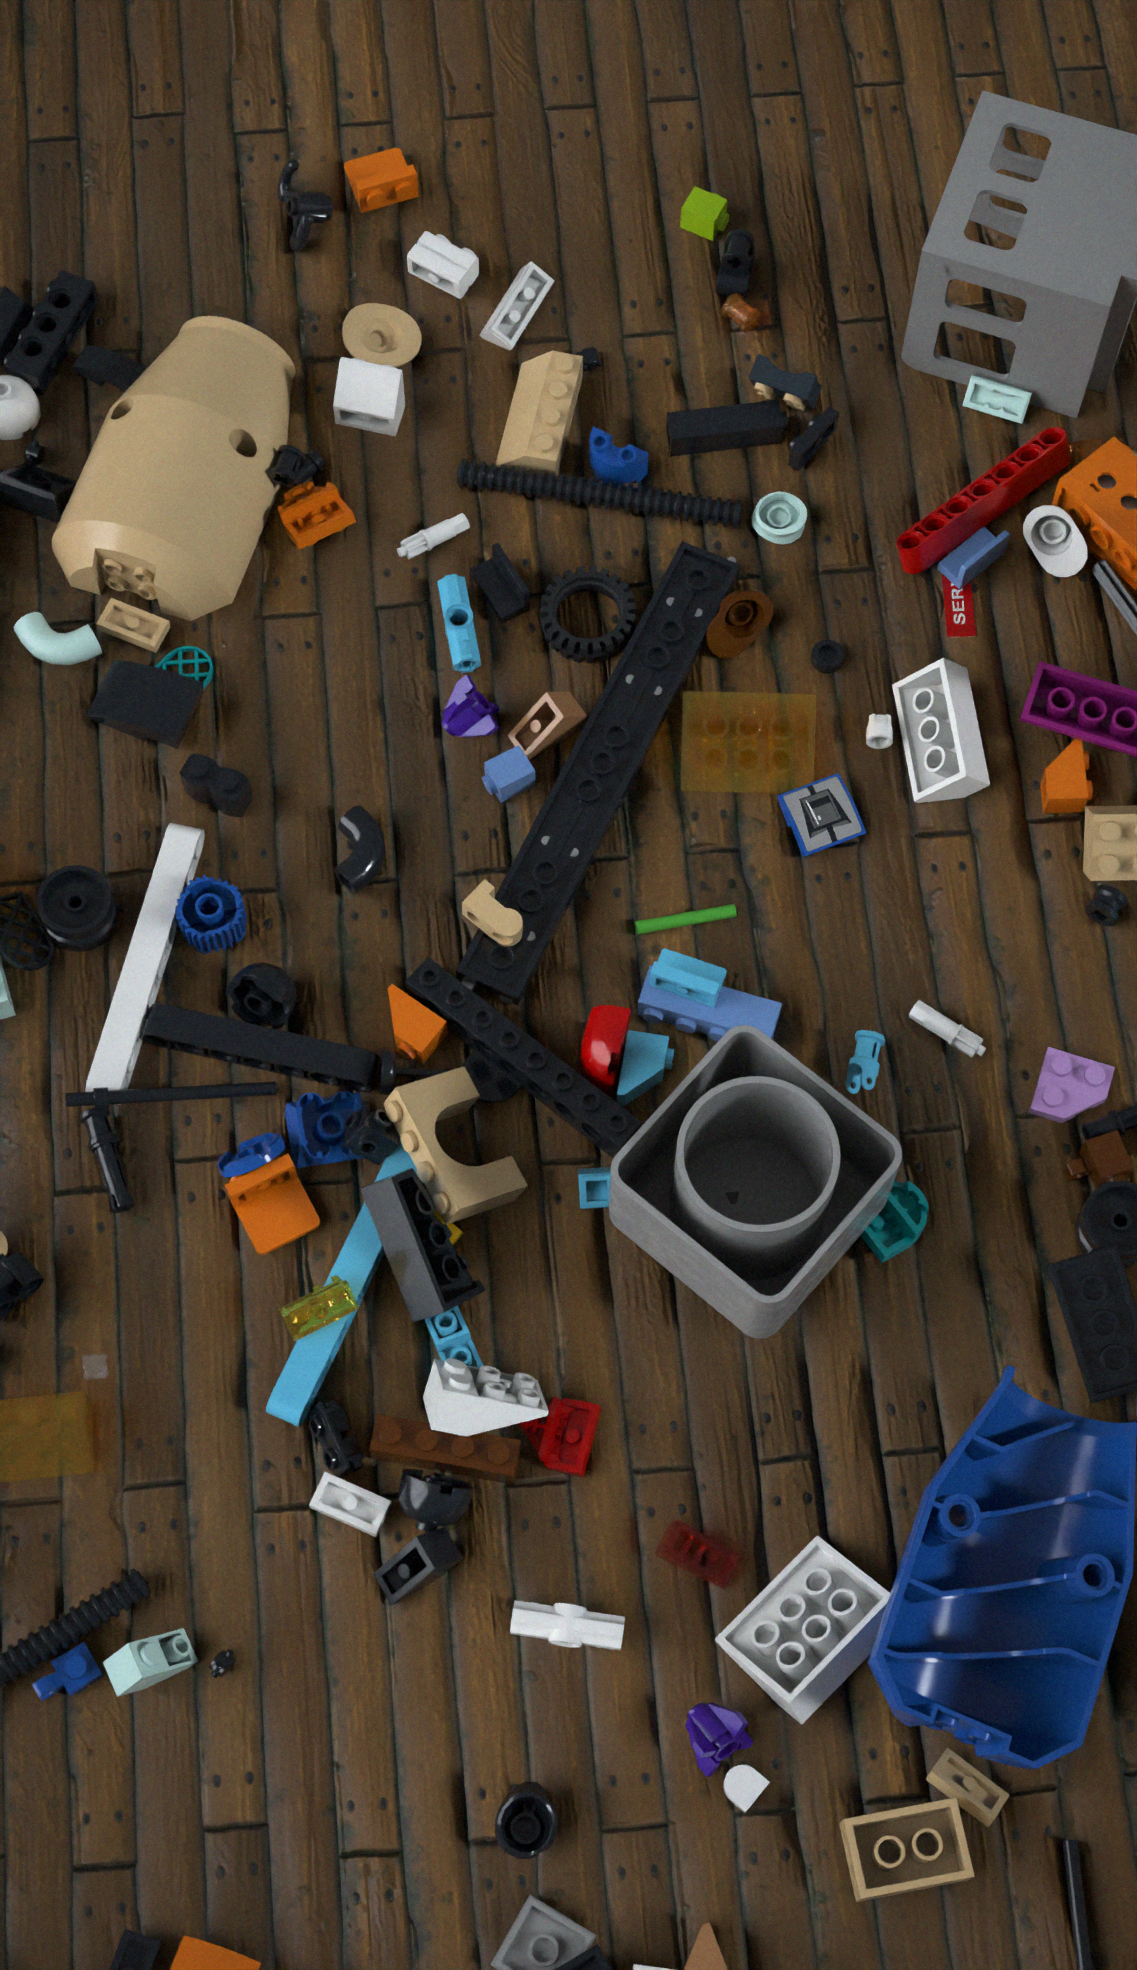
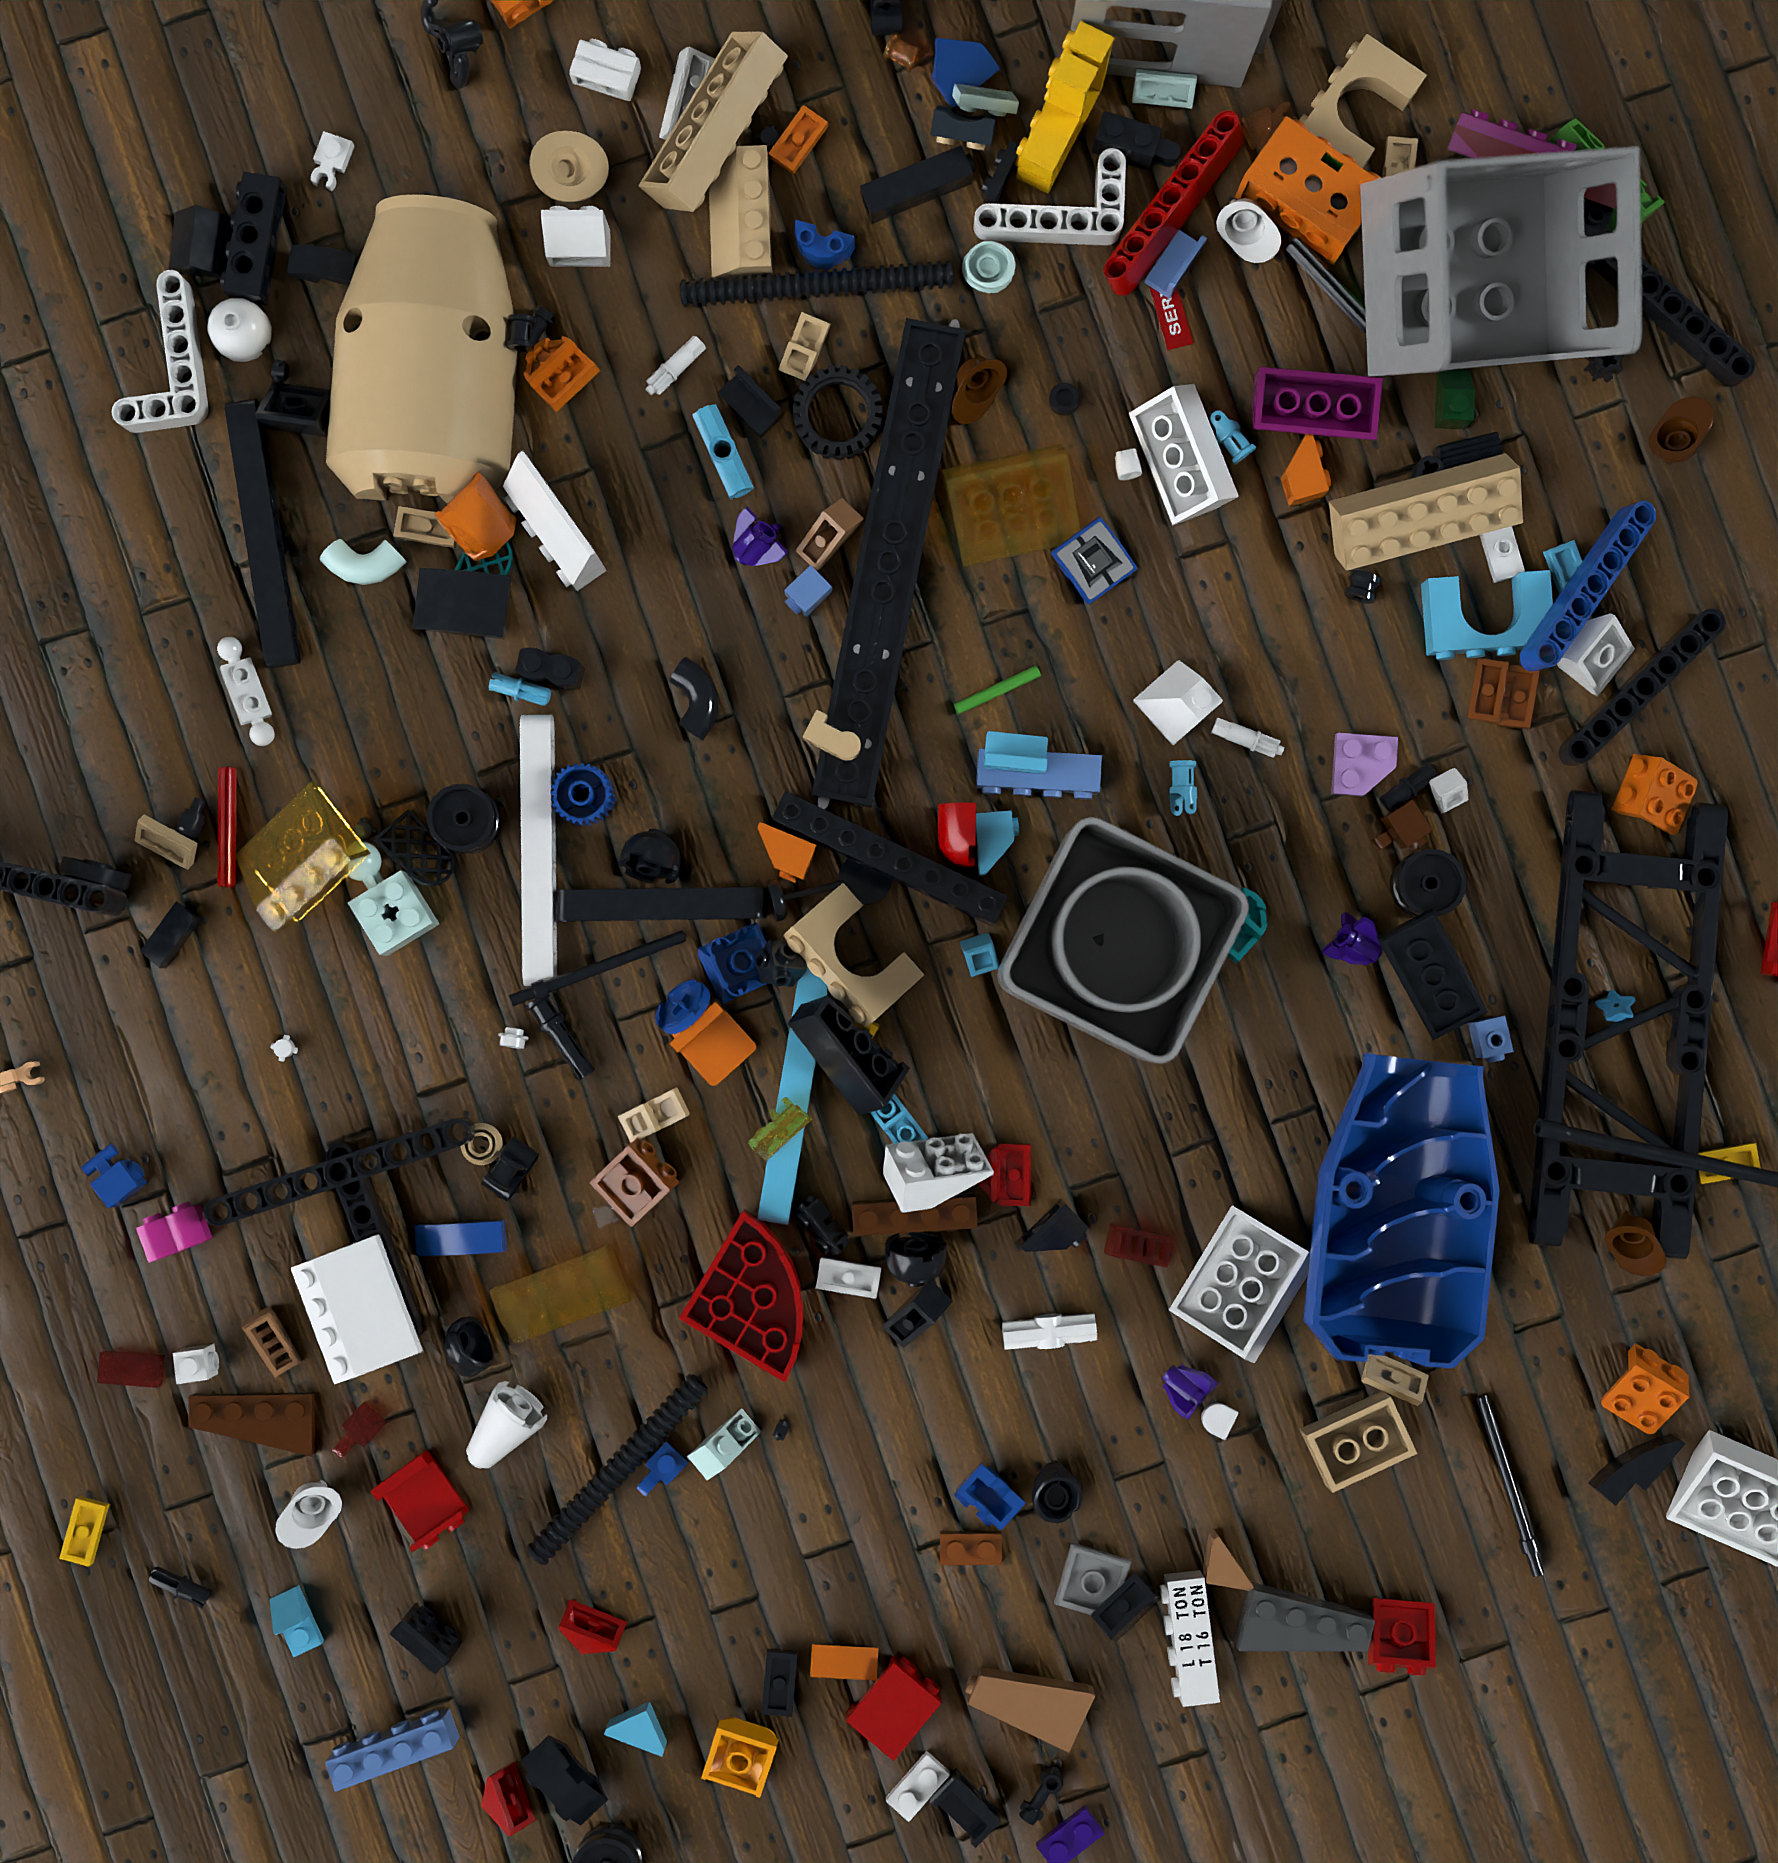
camera: 15 degrees left, 20 degrees up
none -> white plate [311,131,354,191]
none -> orange slope [434,472,517,561]
none -> medium azure axle [489,672,551,706]
none -> white plate [498,1027,528,1049]
none -> white slope [503,451,607,591]
none -> dark orange plate [589,1138,679,1227]
none -> tan slope [618,1087,691,1143]
none -> tan brick [638,32,788,212]
none -> red brick [679,1208,804,1383]
none -> orange plate [768,105,828,175]
none -> tan slope [778,312,831,381]
none -> blue slope [931,38,1000,108]
none -> dark orange plate [940,1531,1002,1565]
none -> light aqua plate [952,84,1019,116]
none -> blue cylinder [954,1462,1026,1530]
none -> white beam [973,148,1126,245]
none -> yellow piece [1014,20,1114,194]
none -> black slope [1017,1199,1088,1252]
none -> black brick [1092,111,1180,171]
none -> white slope [1133,660,1223,745]
none -> medium azure piece [1210,410,1256,465]
none -> dark purple brick [1323,912,1382,966]

